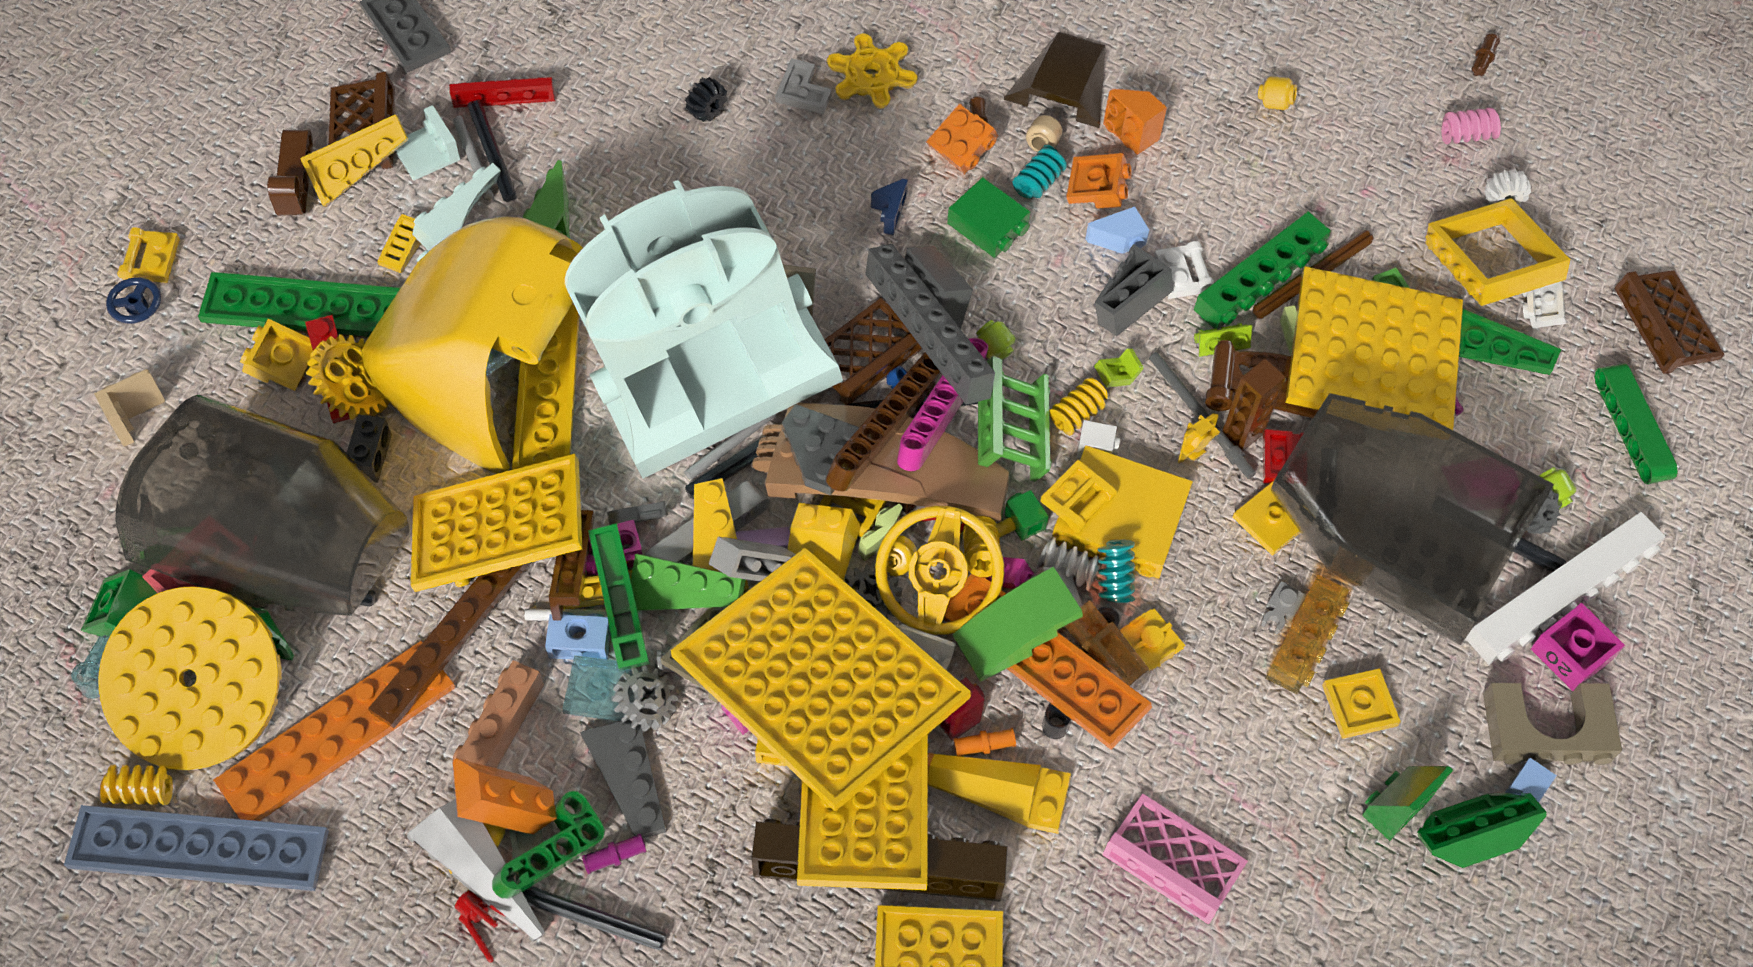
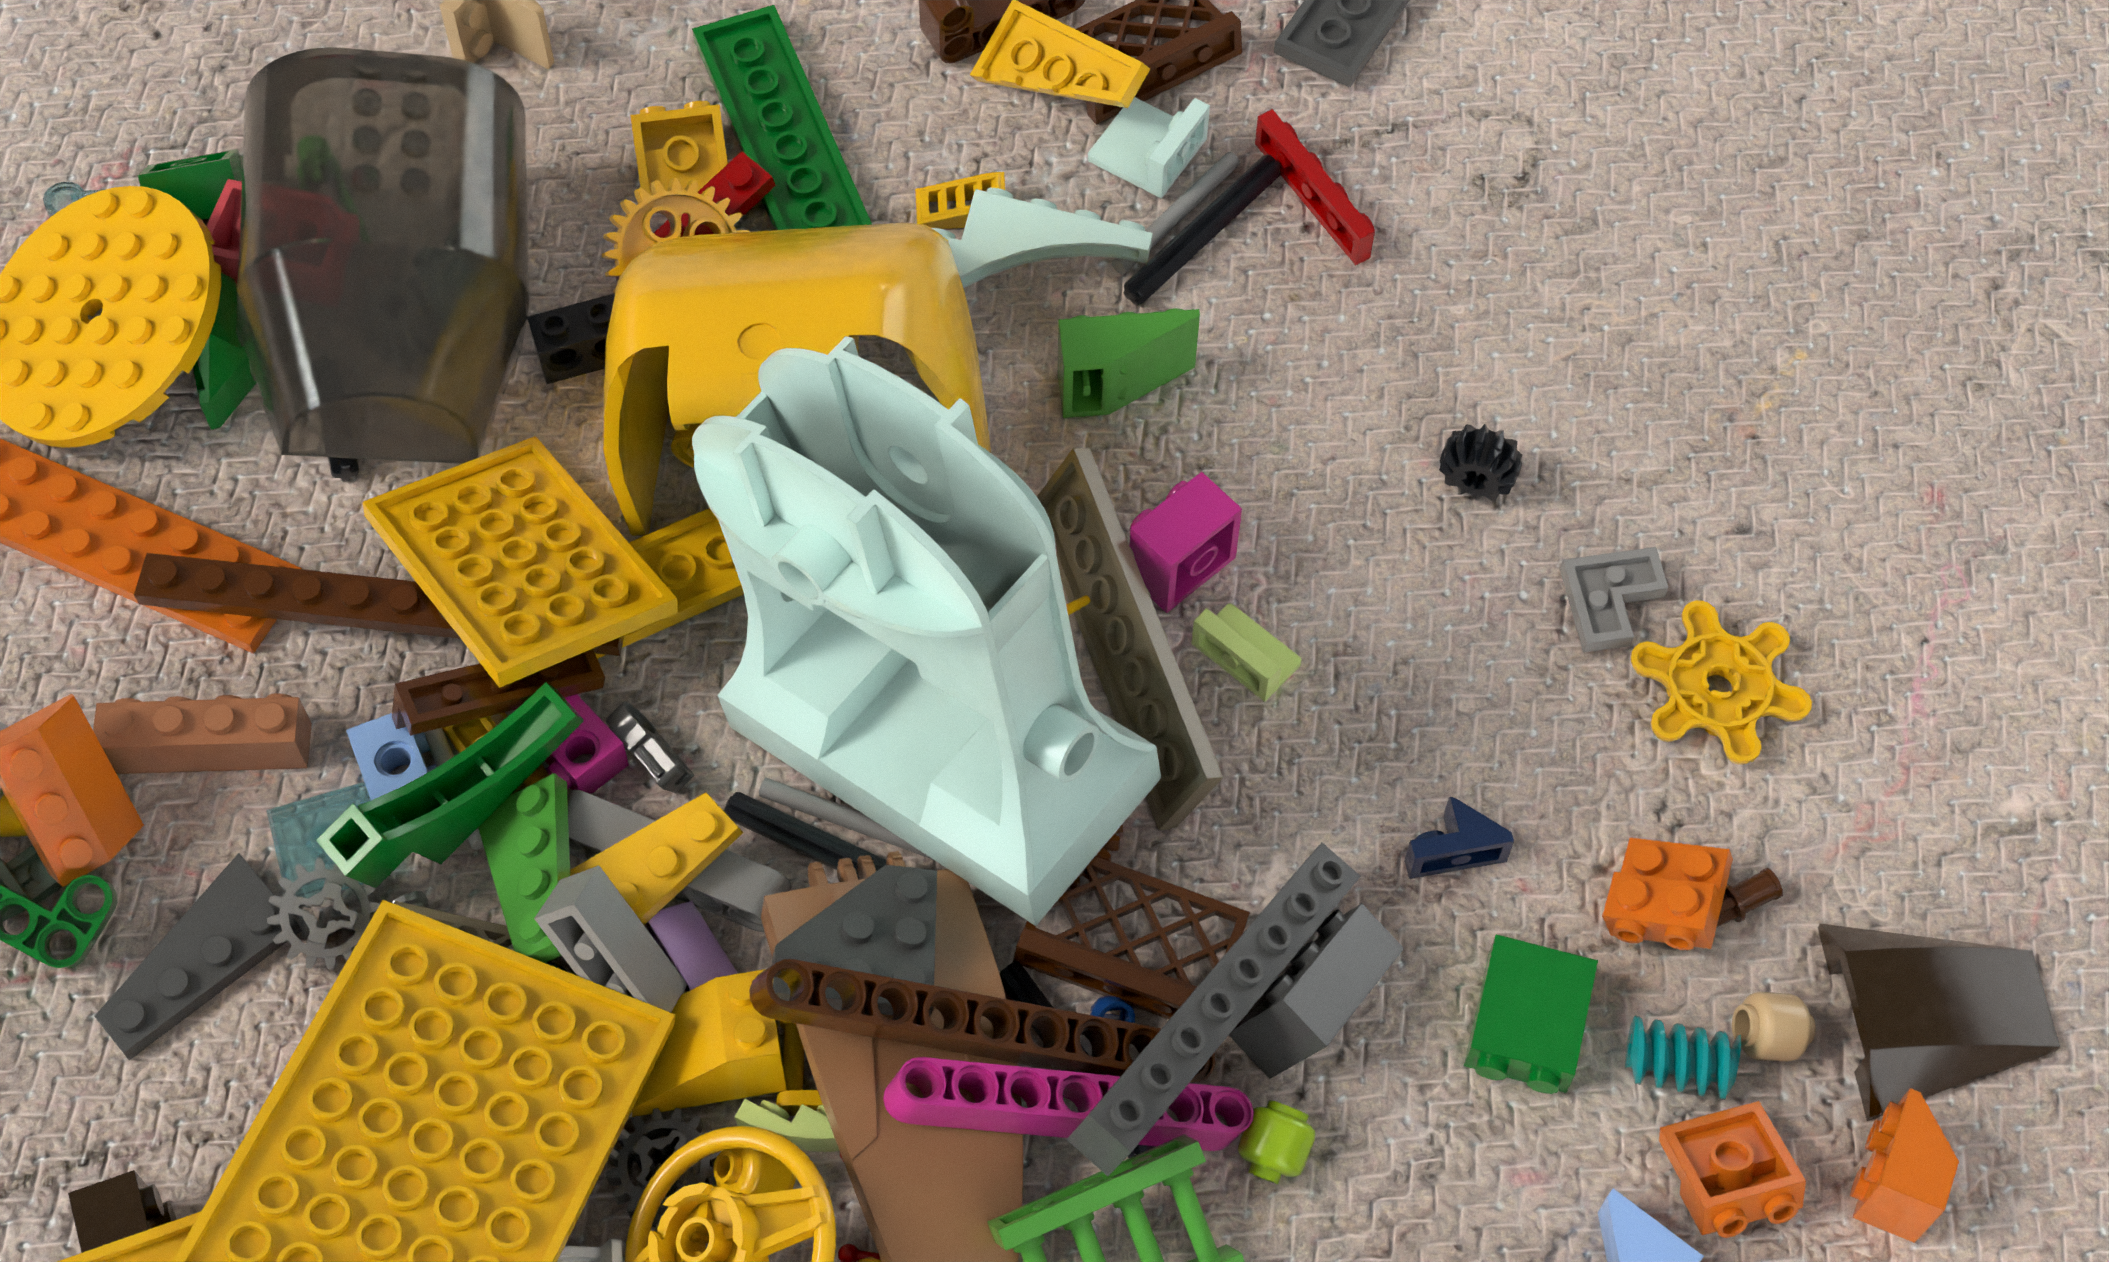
camera: 65 degrees right, 0 degrees up
magenta pin [582,833,647,875] -> none

